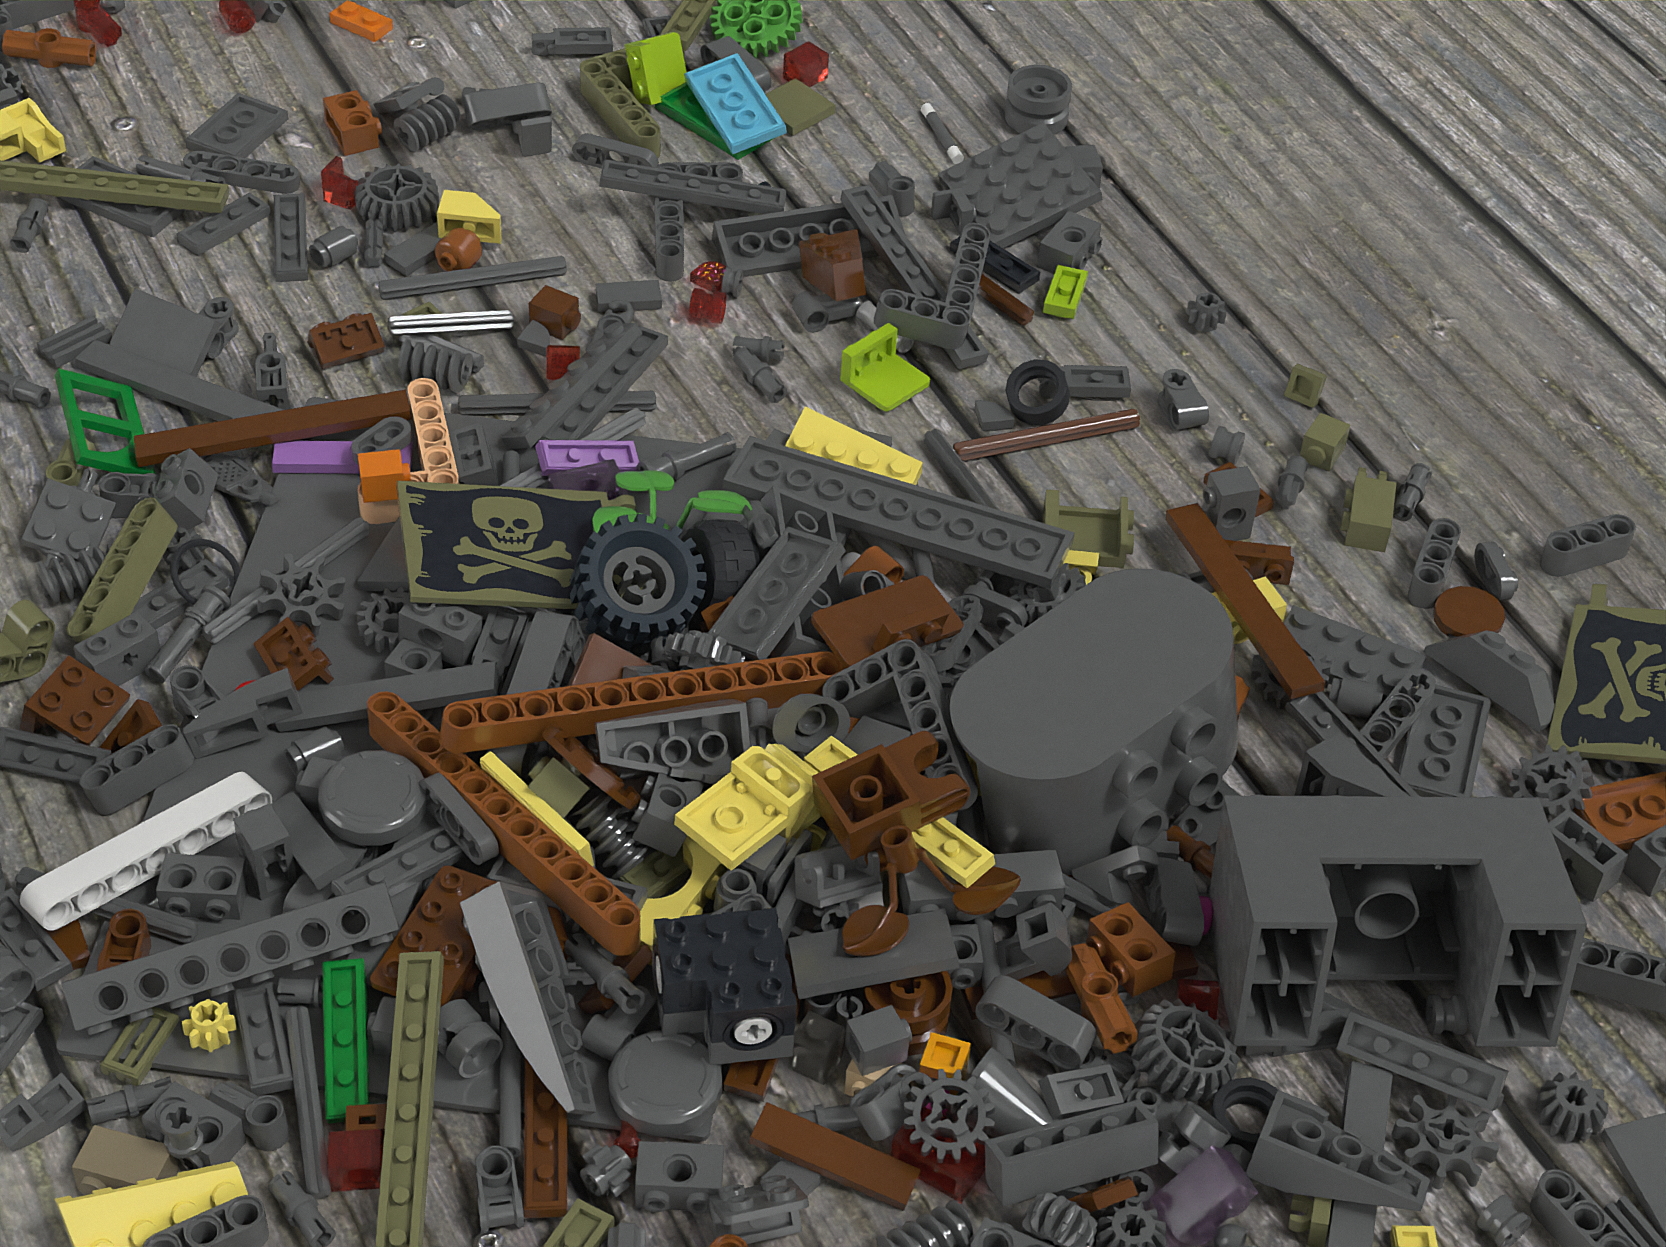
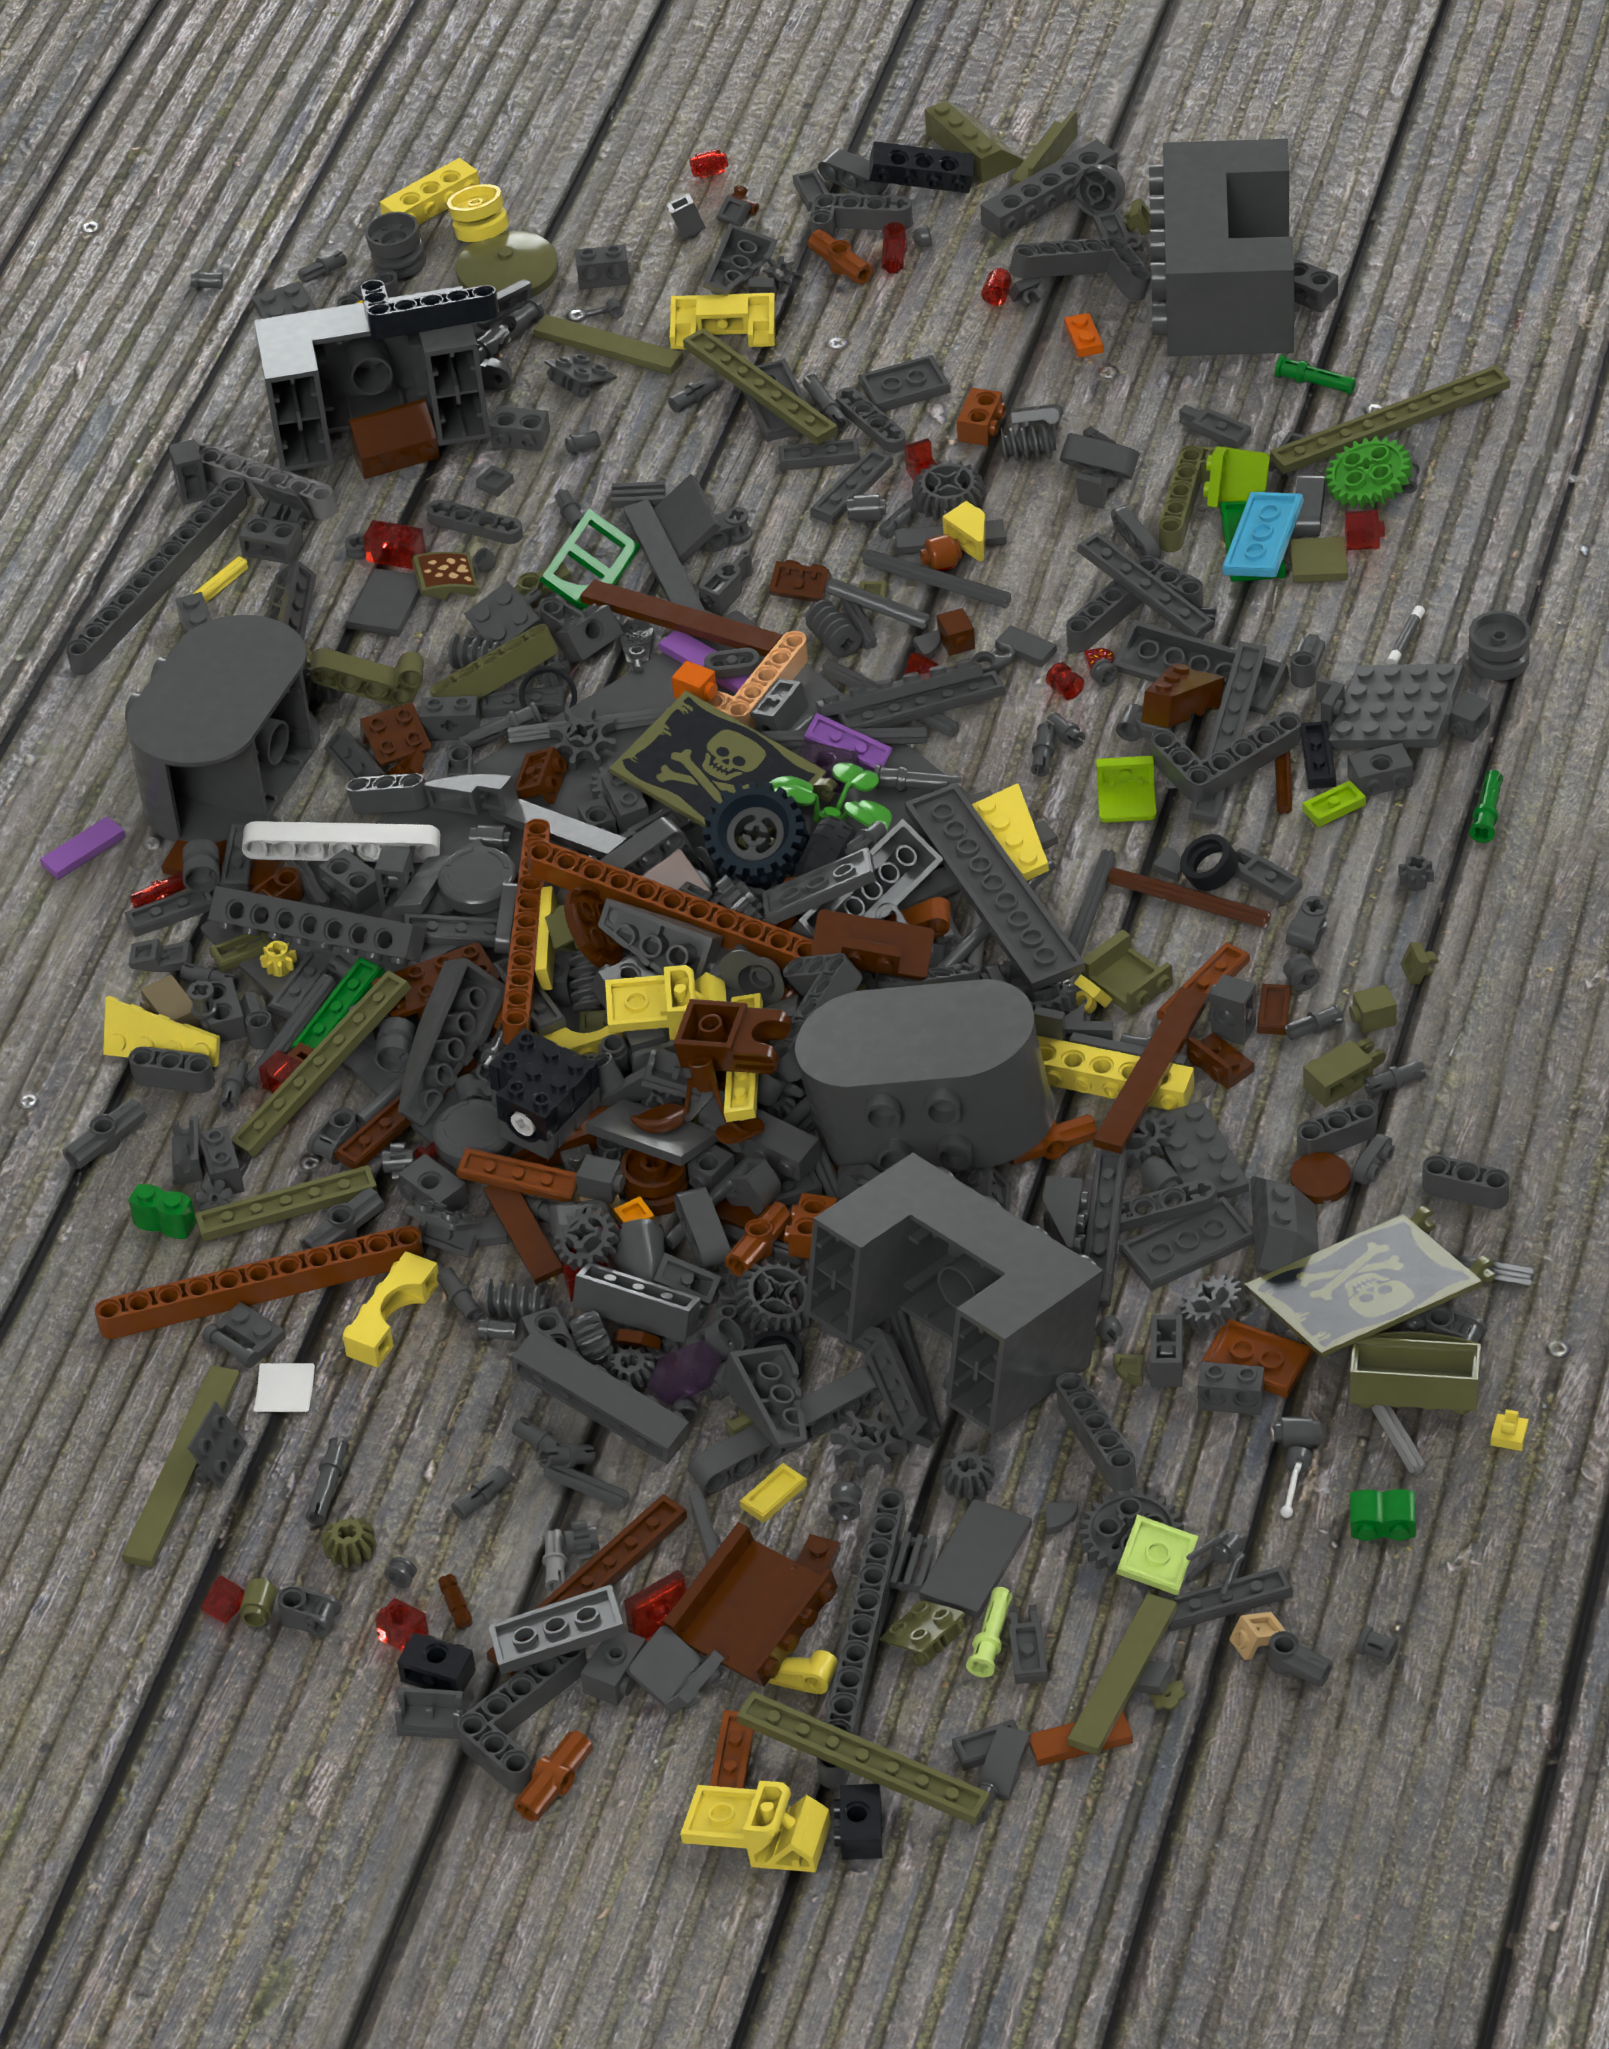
camera: 50 degrees right, 0 degrees up
none -> dark orange tile [456,1147,578,1202]
none -> dark orange tile [1157,942,1250,1020]
none -> green pin [1469,770,1503,843]

